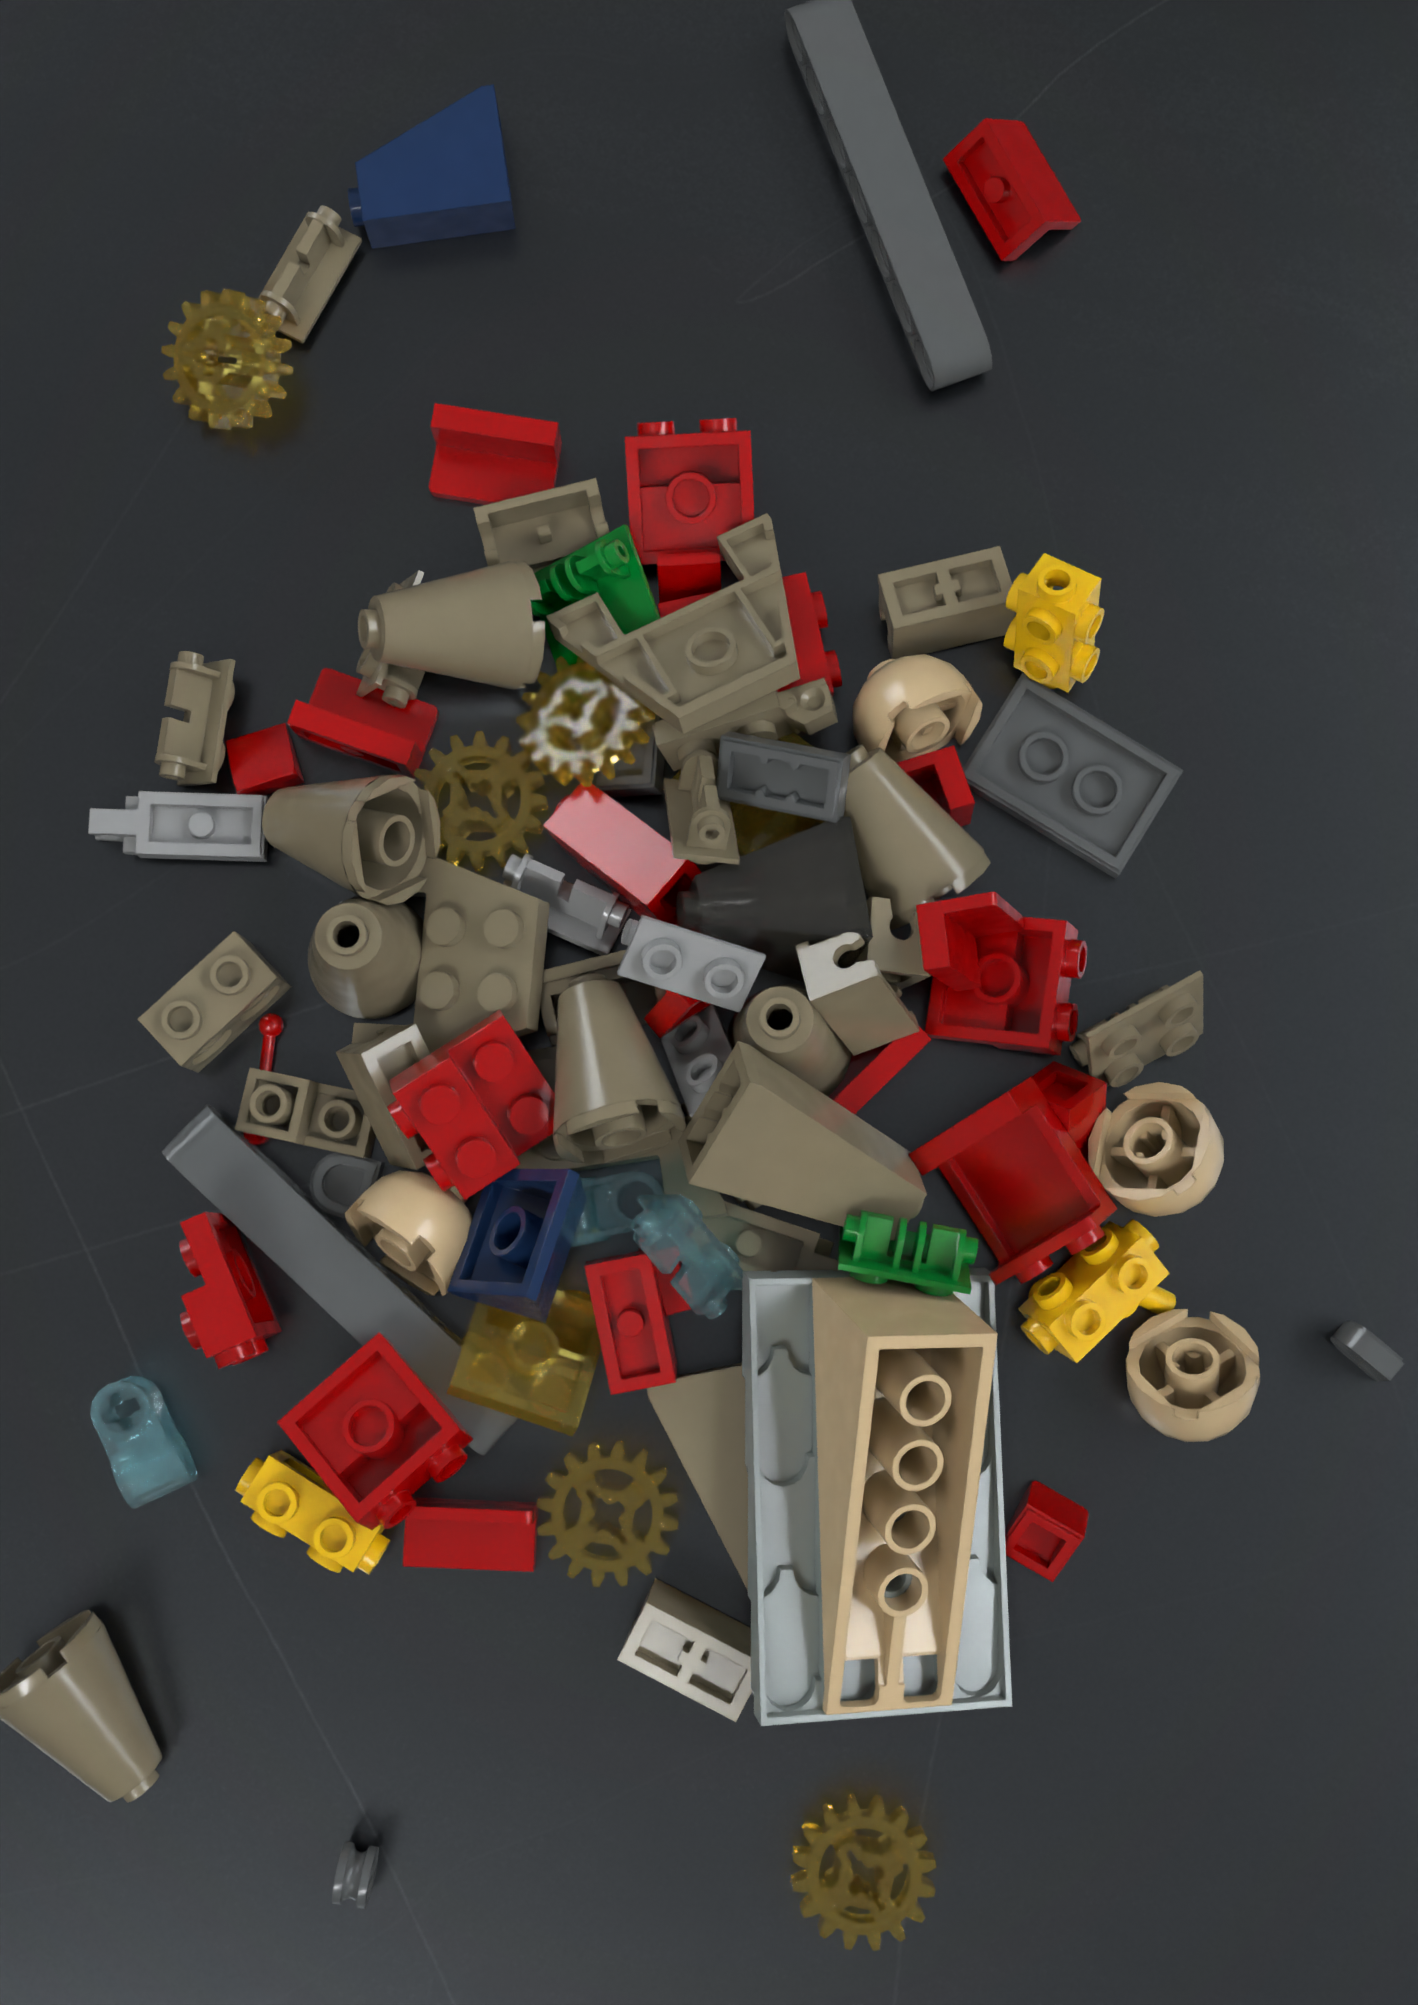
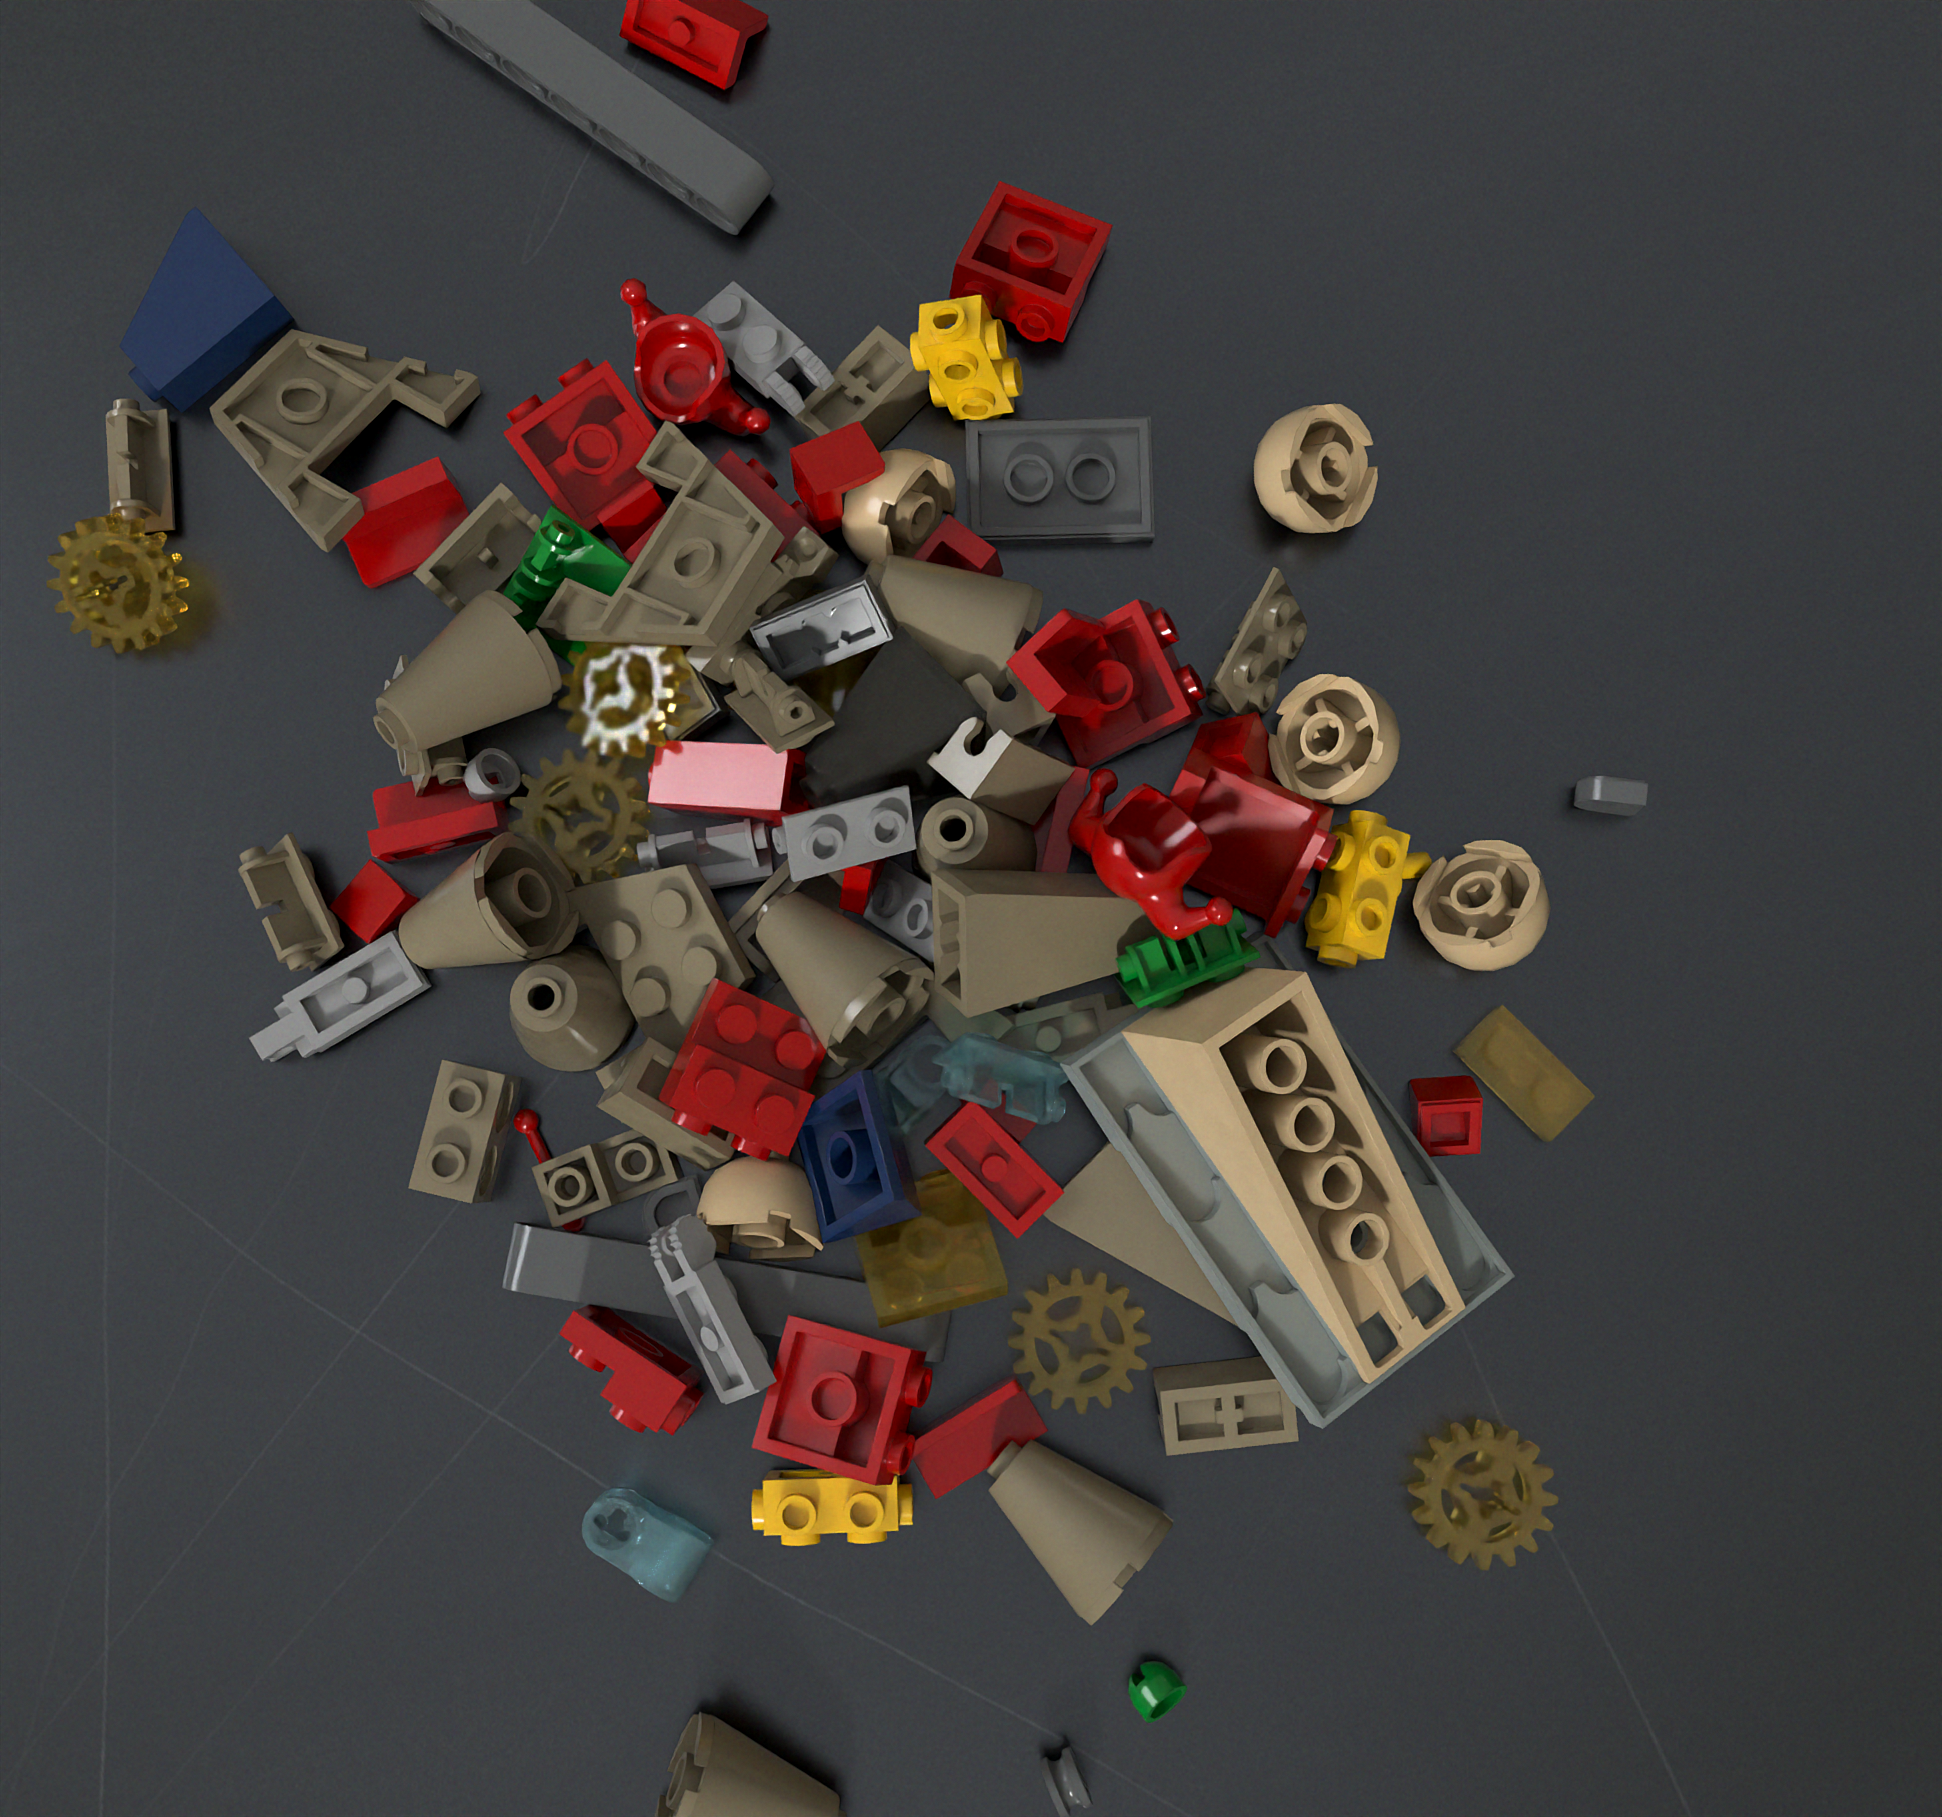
camera: 30 degrees left, 0 degrees up
none -> dark tan wing [209,329,481,553]
none -> light grey hinge [463,748,521,803]
none -> red piece [620,278,771,436]
none -> light grey hinge [648,1214,777,1405]
none -> light grey hinge [692,280,835,417]
none -> red panel [789,420,885,534]
none -> red plate [949,181,1113,343]
none -> dark tan cone [987,1439,1173,1625]
none -> red piece [1067,768,1233,940]
none -> green hinge [1128,1661,1187,1723]
none -> tan cylinder [1254,404,1378,533]
none -> clear yellow plate [1453,1005,1595,1142]

